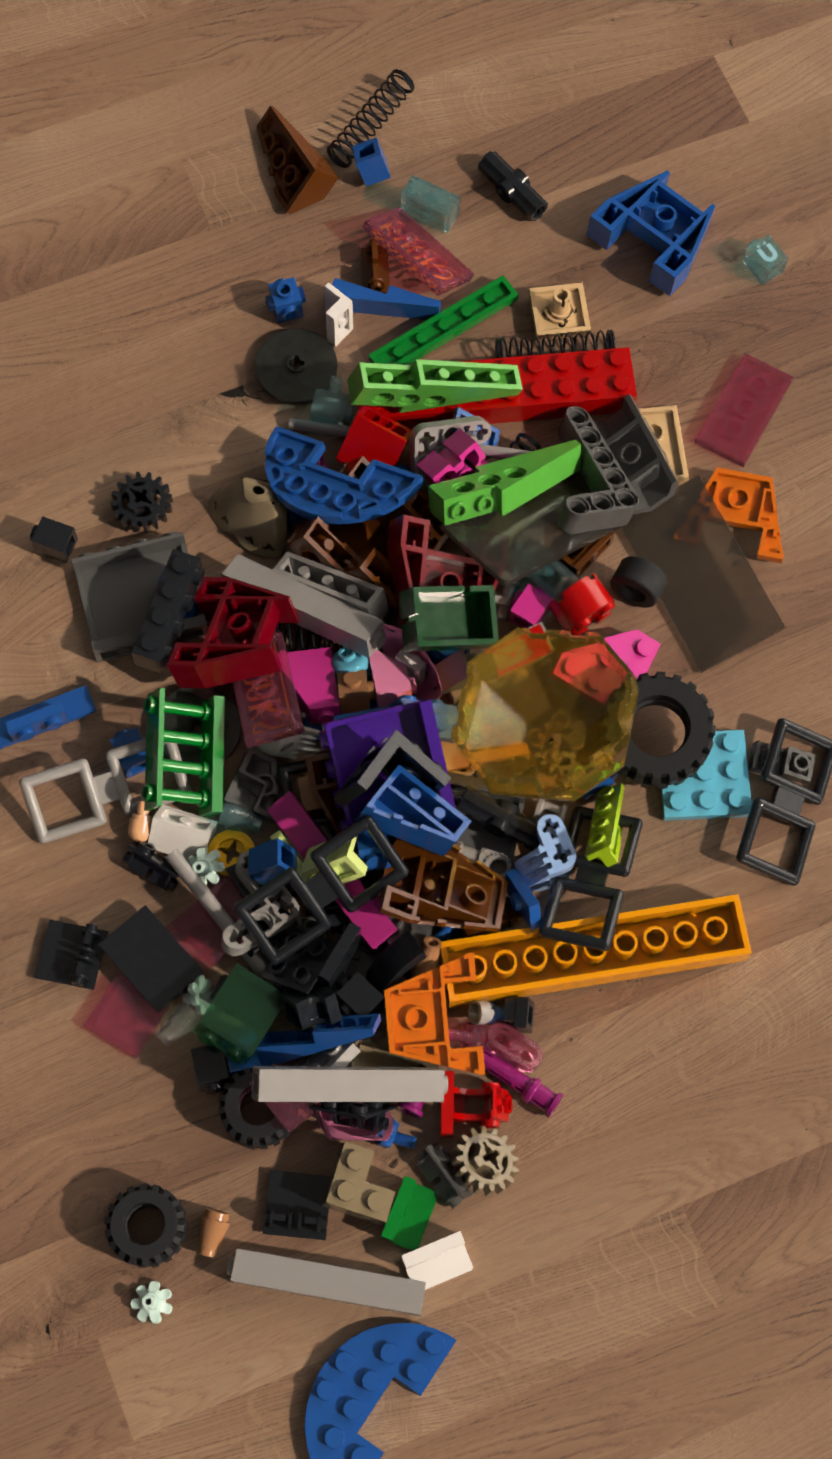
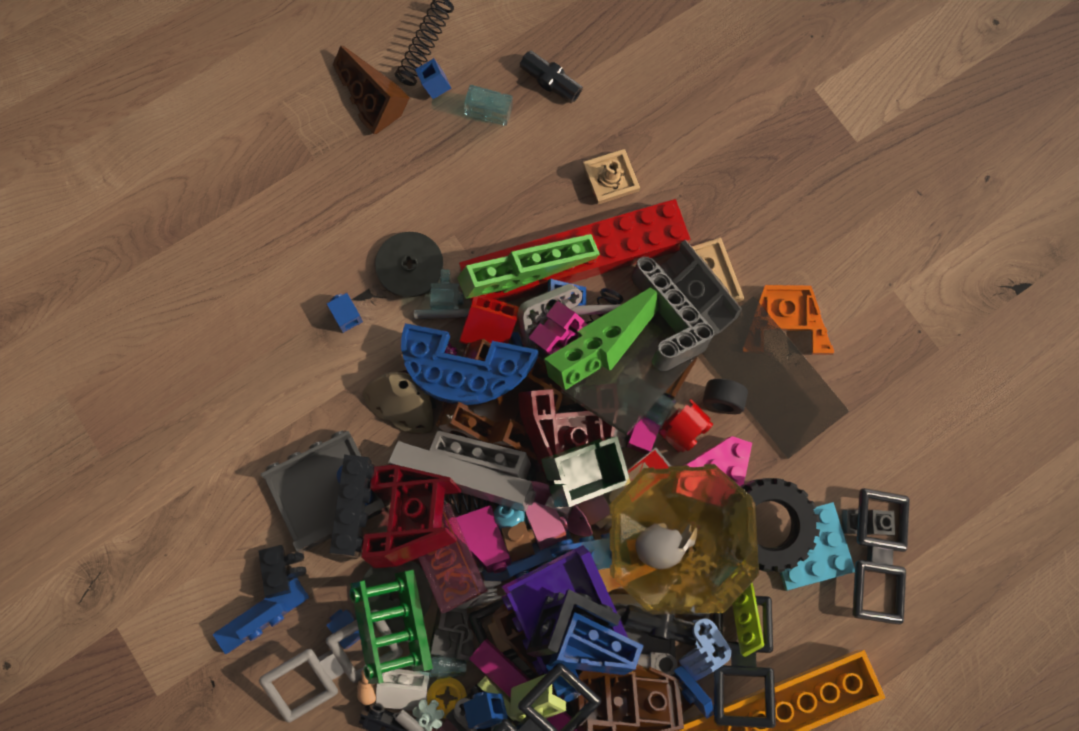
camera: 15 degrees left, 5 degrees up
black brick [30,516,78,563] -> none
black gear [111,472,173,533] -> none
blue brick [265,277,306,324] -> none
white panel [324,283,353,347] -> none
blue slope [332,278,441,320] -> none
reddish brown hinge [361,239,390,294] -> none
clear pink tile [362,207,474,296] -> none
green plate [368,275,519,365] -> none
black piece [495,329,616,358] -> none
blue wedge [586,171,716,296] -> none
clear pink tile [695,353,794,467] -> none
clear light blue brick [743,235,788,285] -> none
none -> black hinge [258,545,307,599]
none -> blue brick [327,293,363,333]
none -> light grey helmet [635,523,697,569]

